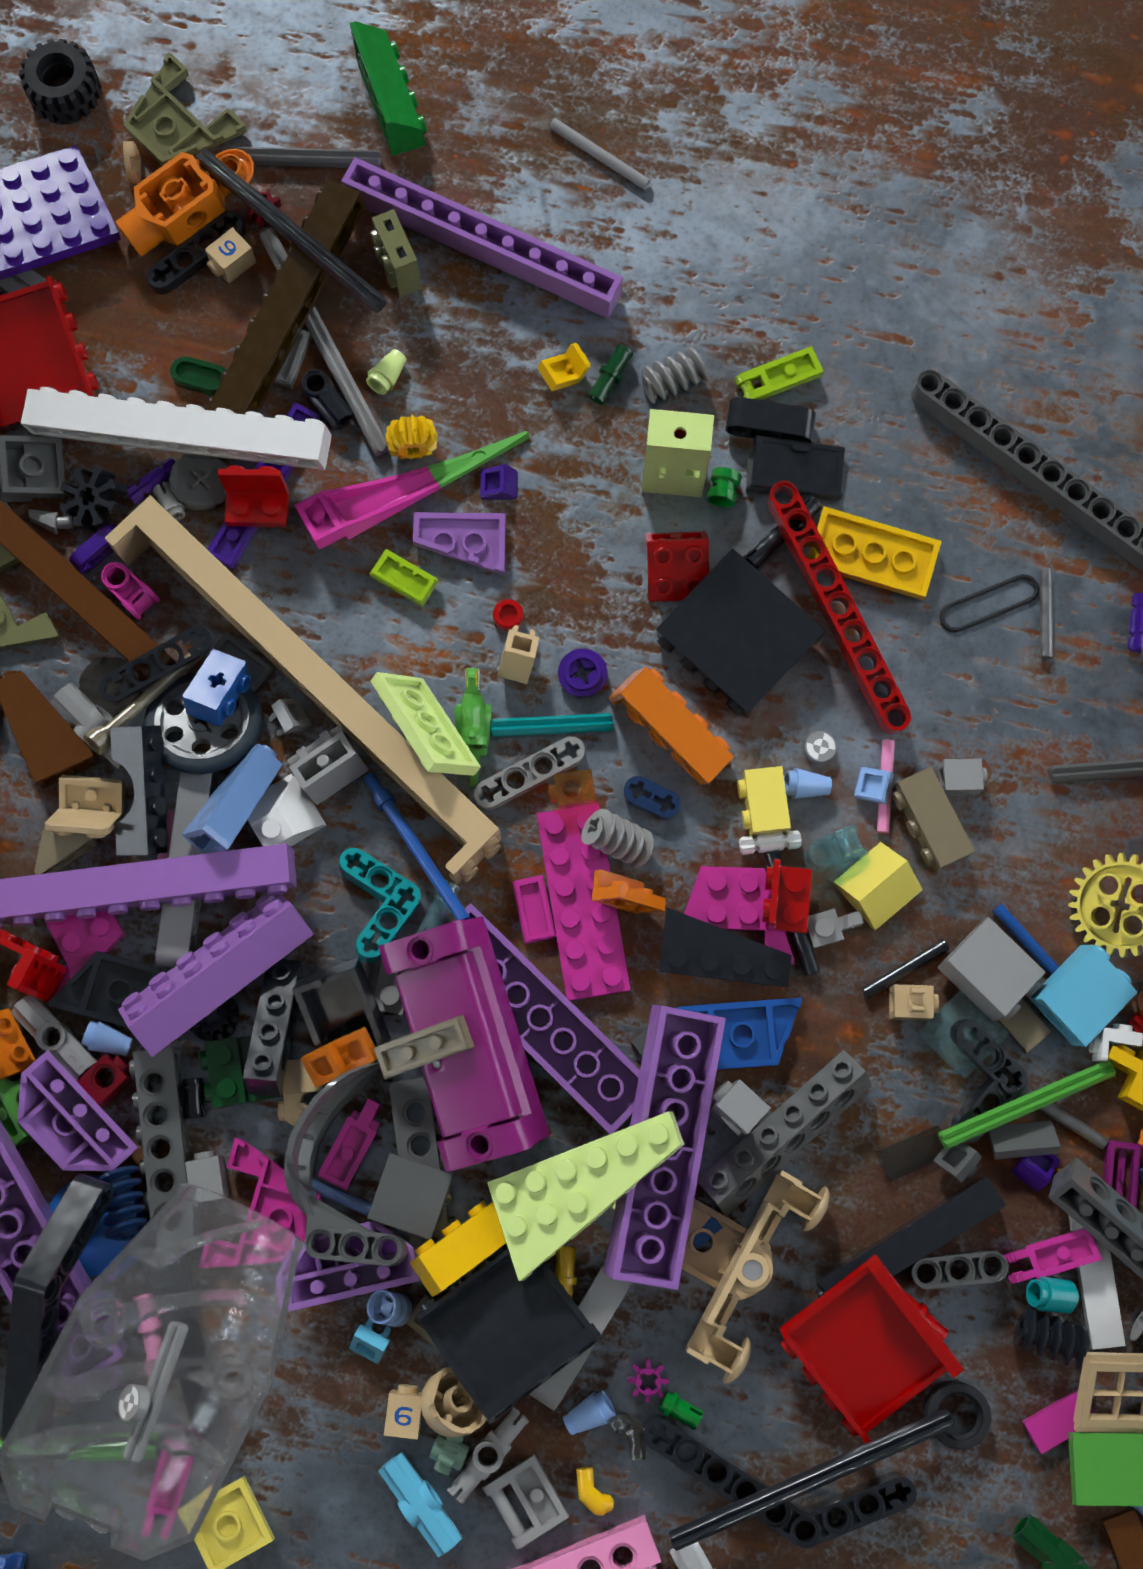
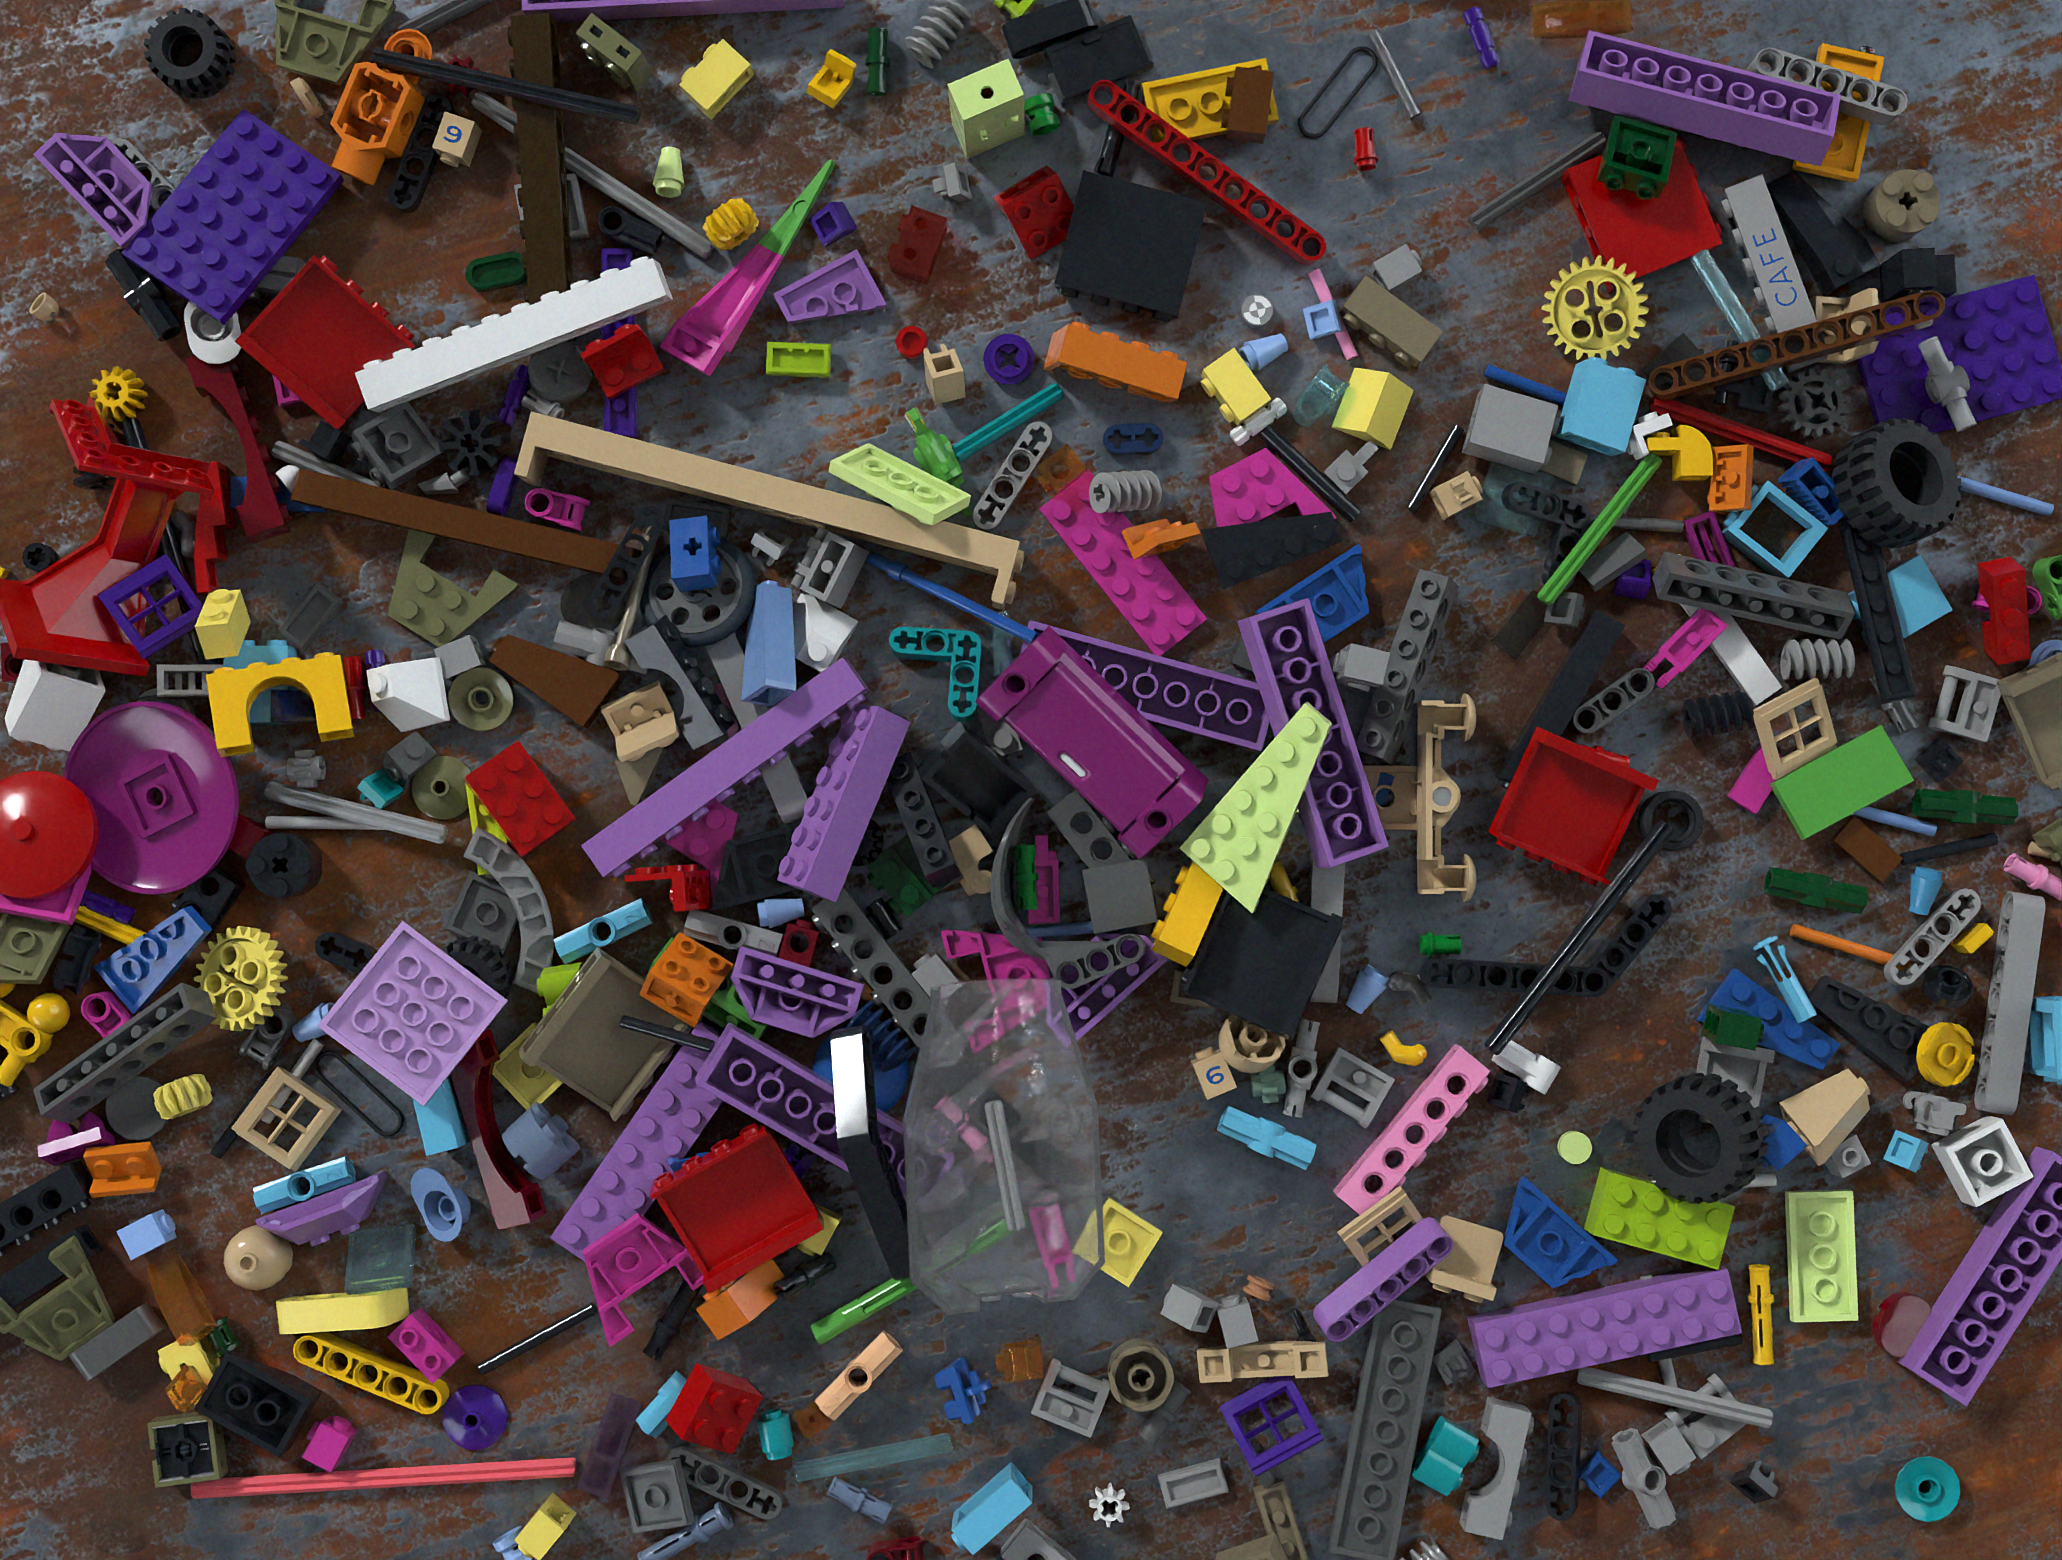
camera: 25 degrees left, 10 degrees up
light grey tile [118,1384,150,1422] -> none
orange slope [301,1027,377,1088] -> none
medium azure tile [349,1319,391,1365] -> none
light blue wheel [367,1290,412,1327] -> none
dark tan tile [374,1015,475,1079] -> none
dark pink tile [512,875,556,945] -> none
magenta gear [627,1358,669,1403] -> none
red bracket [762,859,812,934] -> none
teal brick [1026,1276,1079,1314] -> none
none -> light yellow brick [679,39,754,120]
none -> clear red brick [887,205,949,285]
none -> light grey tile [933,162,972,203]
none -> green pin [1013,844,1039,910]
none -> reddish brown brick [1221,66,1274,144]
none -> red pin [1353,127,1379,171]

